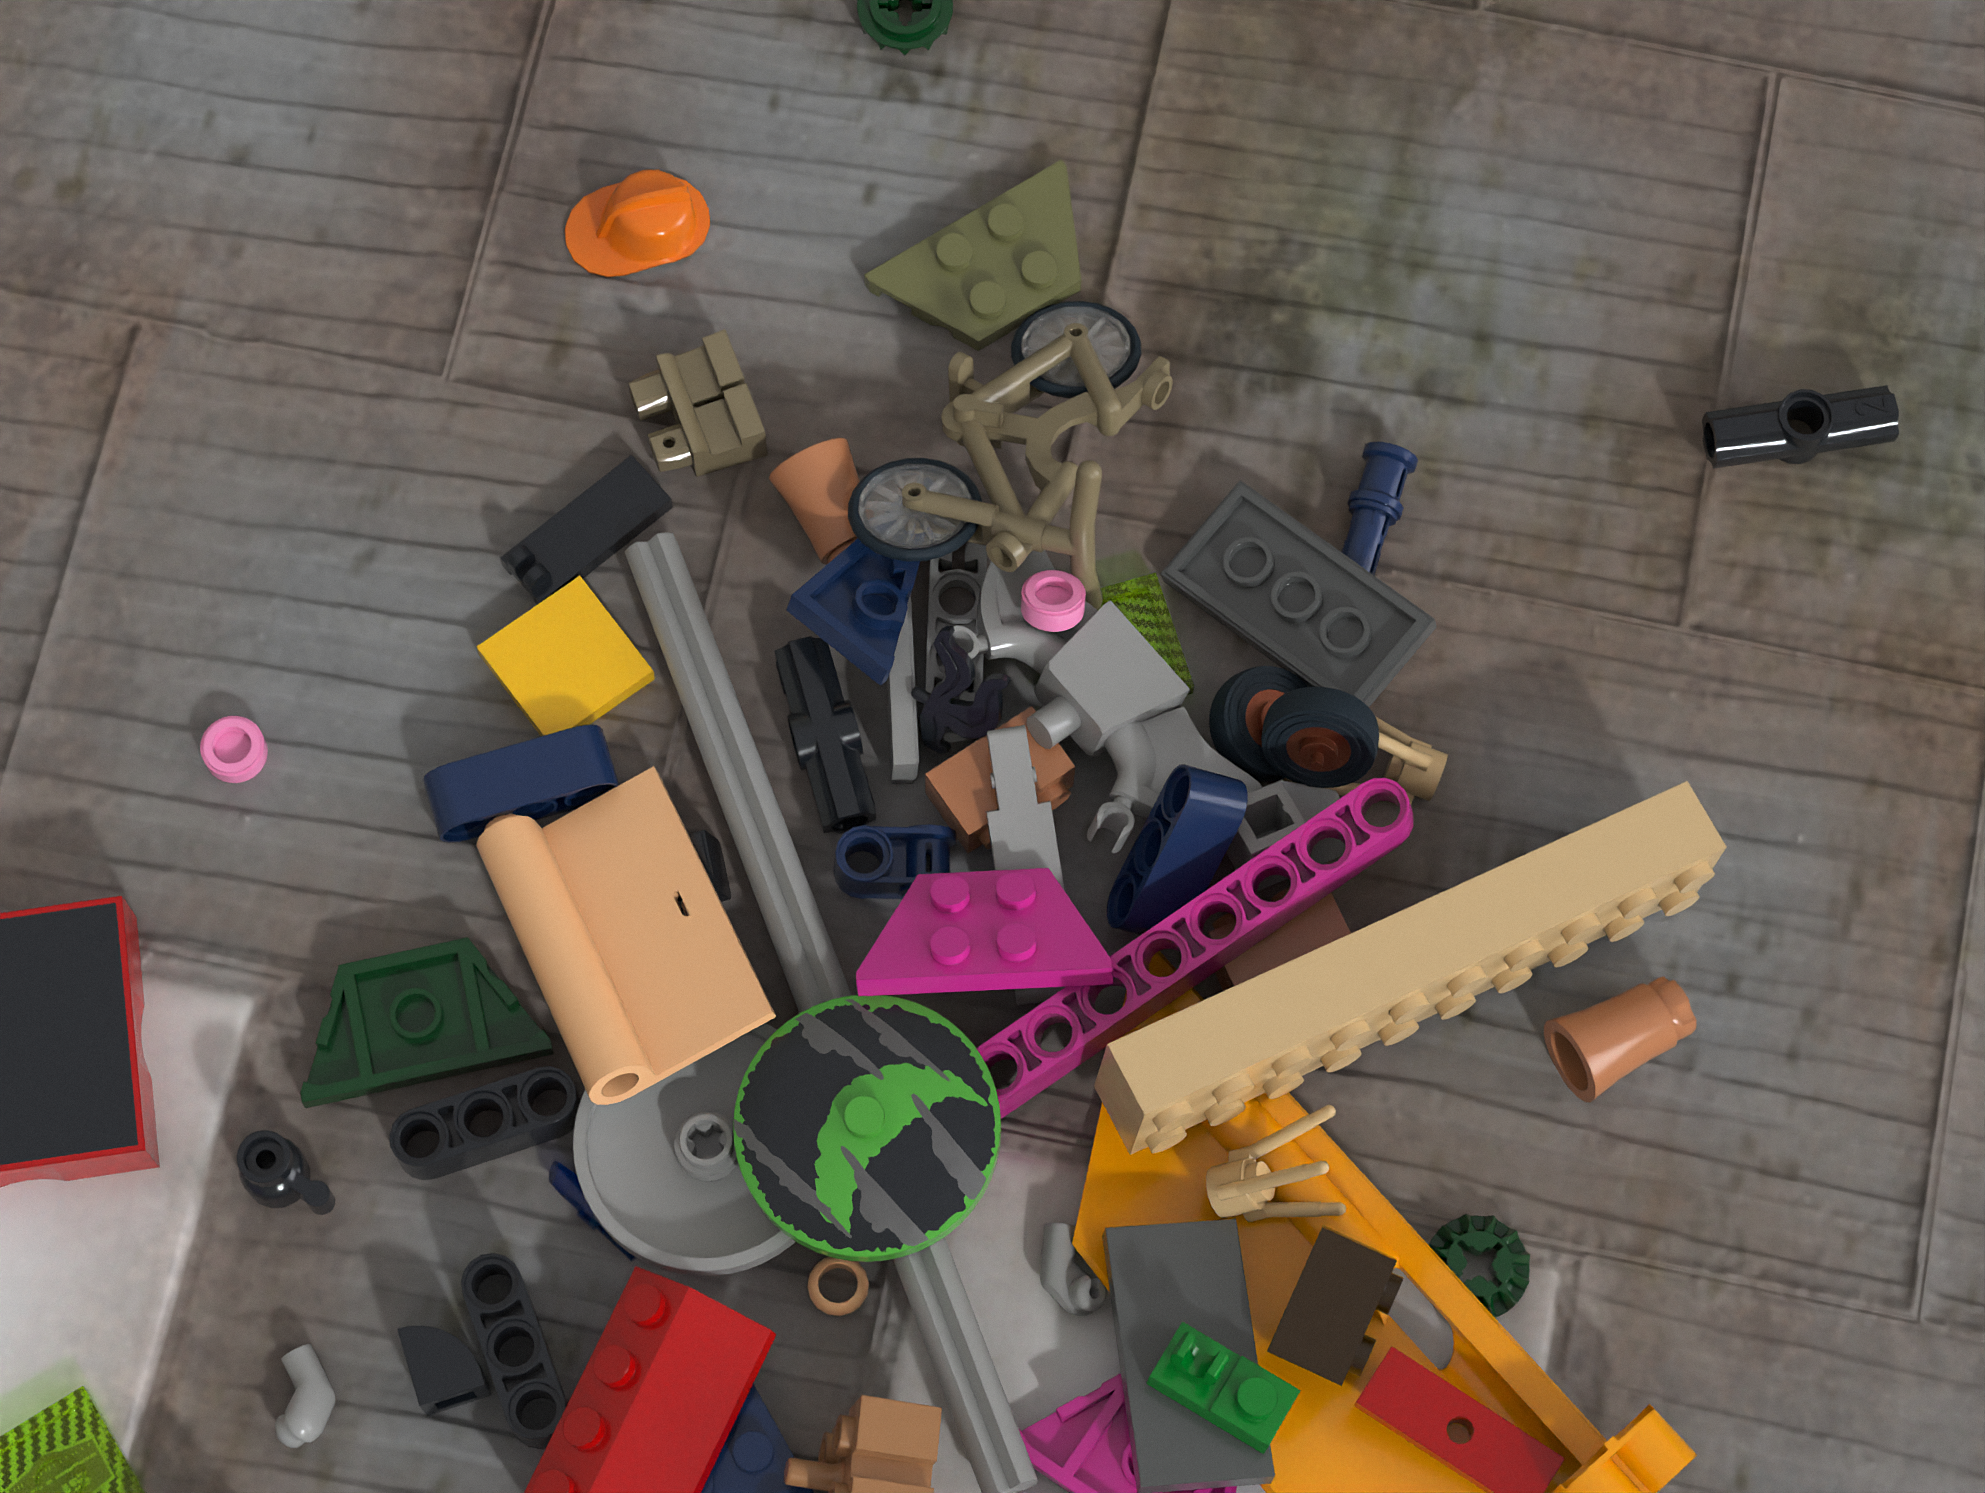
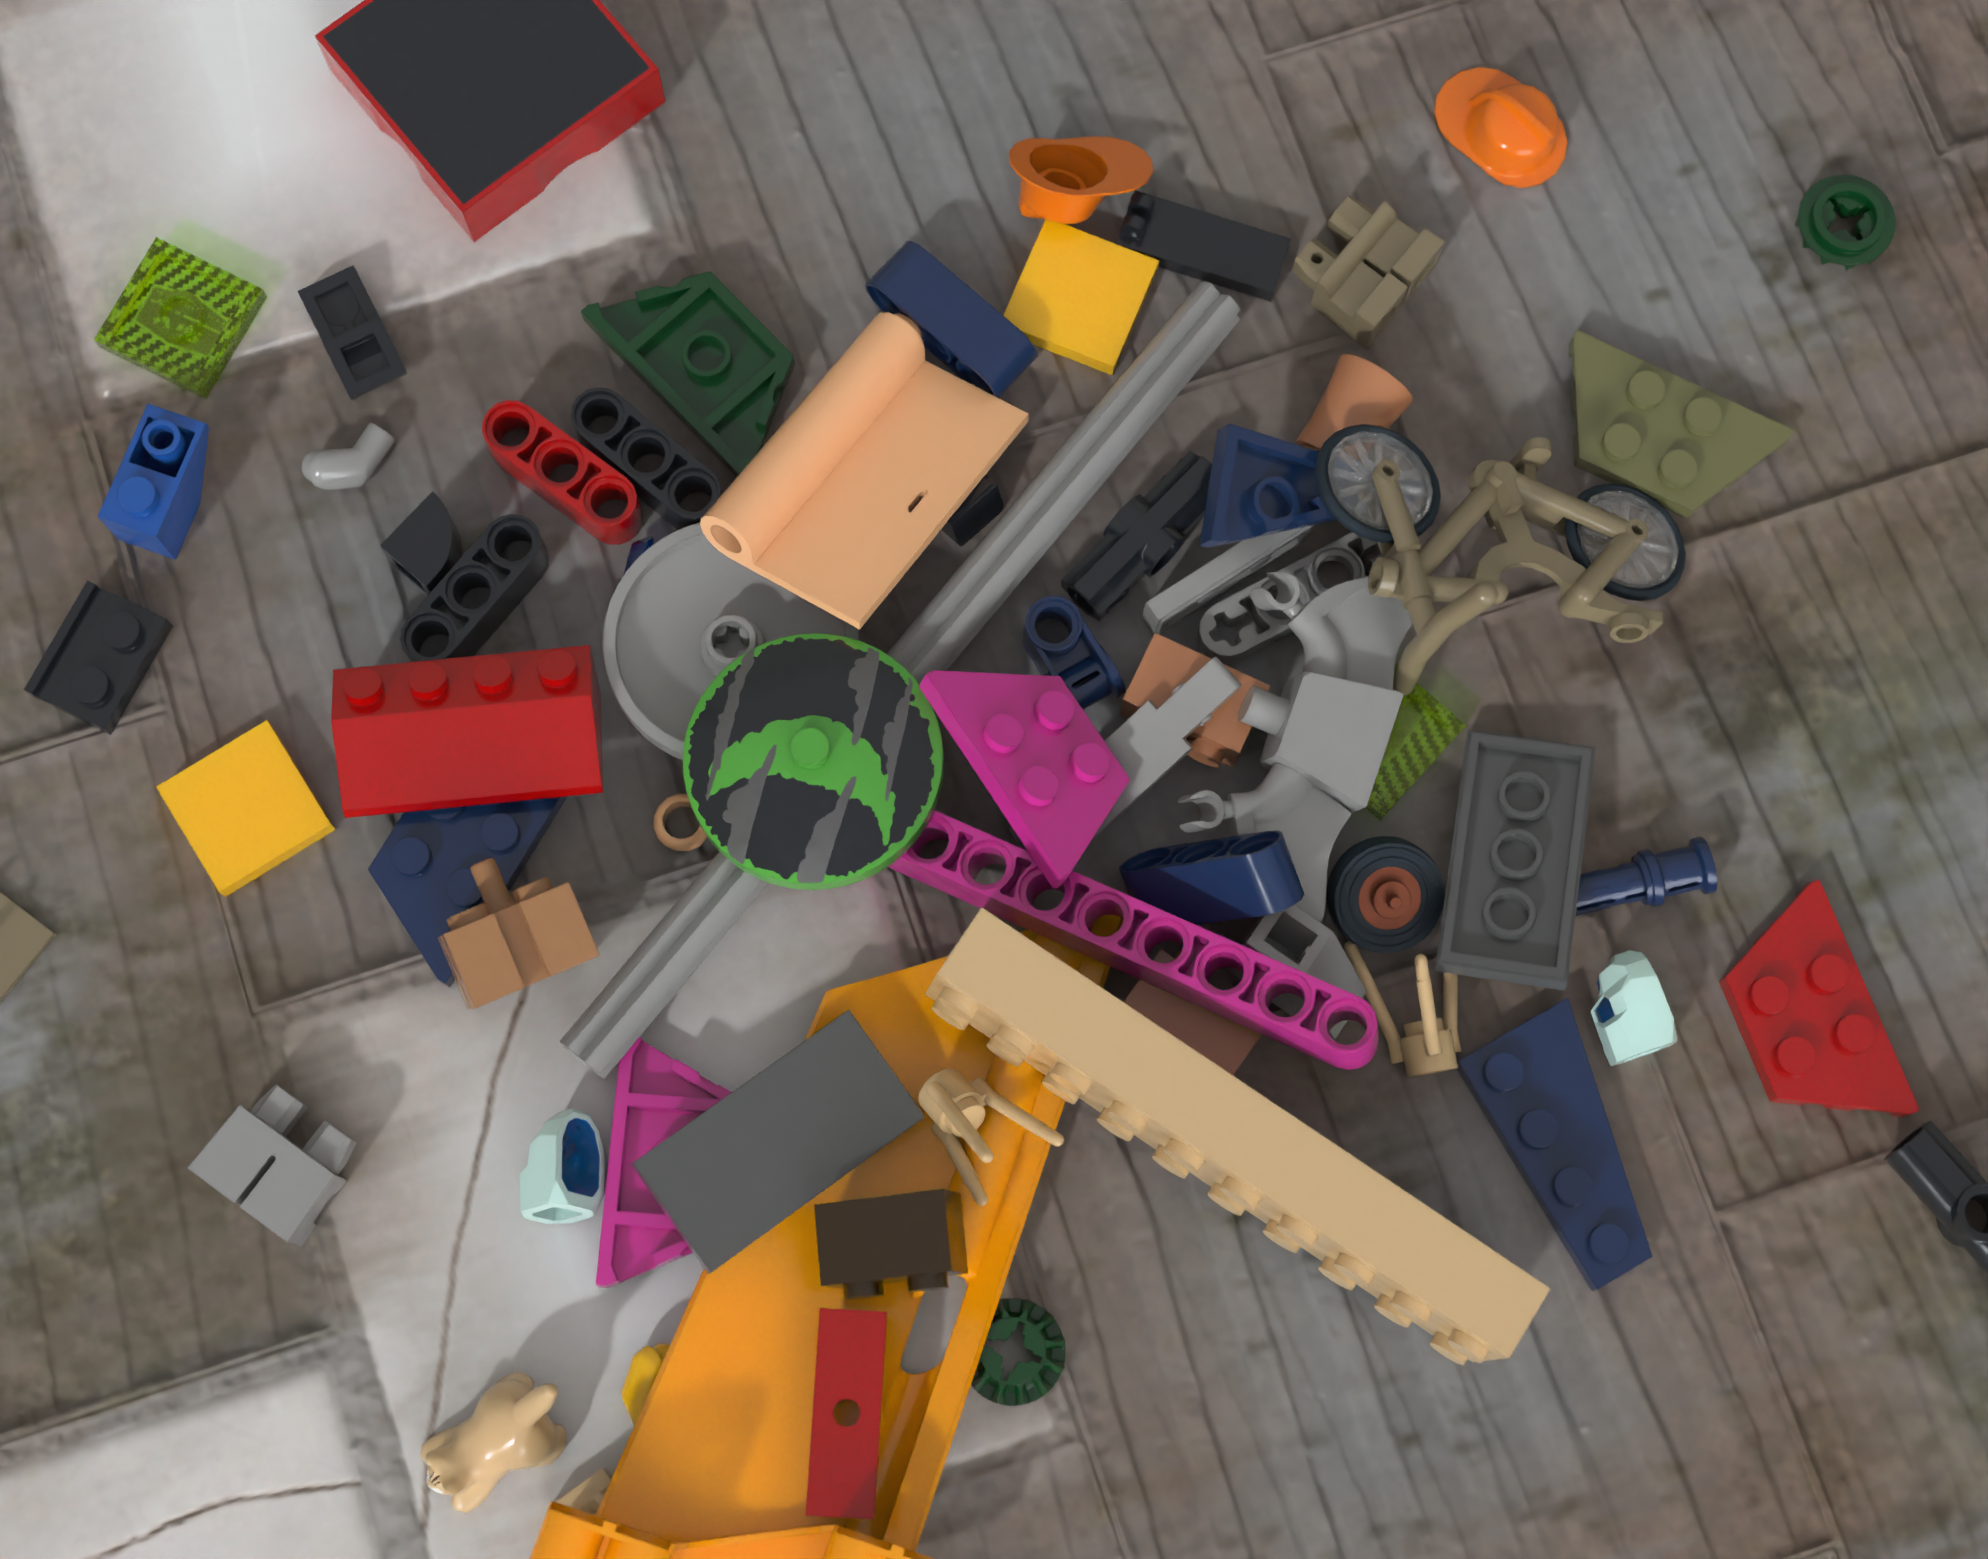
camera: 60 degrees right, 5 degrees up
bright pink tile [200,716,268,783] -> none
black piece [237,1130,335,1215] -> none
black piece [911,626,1011,754] -> none
bright pink tile [1021,570,1086,632] -> none
light grey arm [1040,1223,1107,1316] -> none
green plate [1146,1321,1301,1454] -> none
black wheel [1261,687,1379,788] -> none
nougat plant [1544,976,1696,1103] -> none
none -> black slope [297,265,408,400]
none -> red beam [482,400,643,545]
none -> orange piece [1009,136,1153,224]
none -> dark blue wing [1457,997,1653,1291]
none -> light aqua rock [1590,950,1678,1066]
none -> red wing [1719,880,1920,1117]

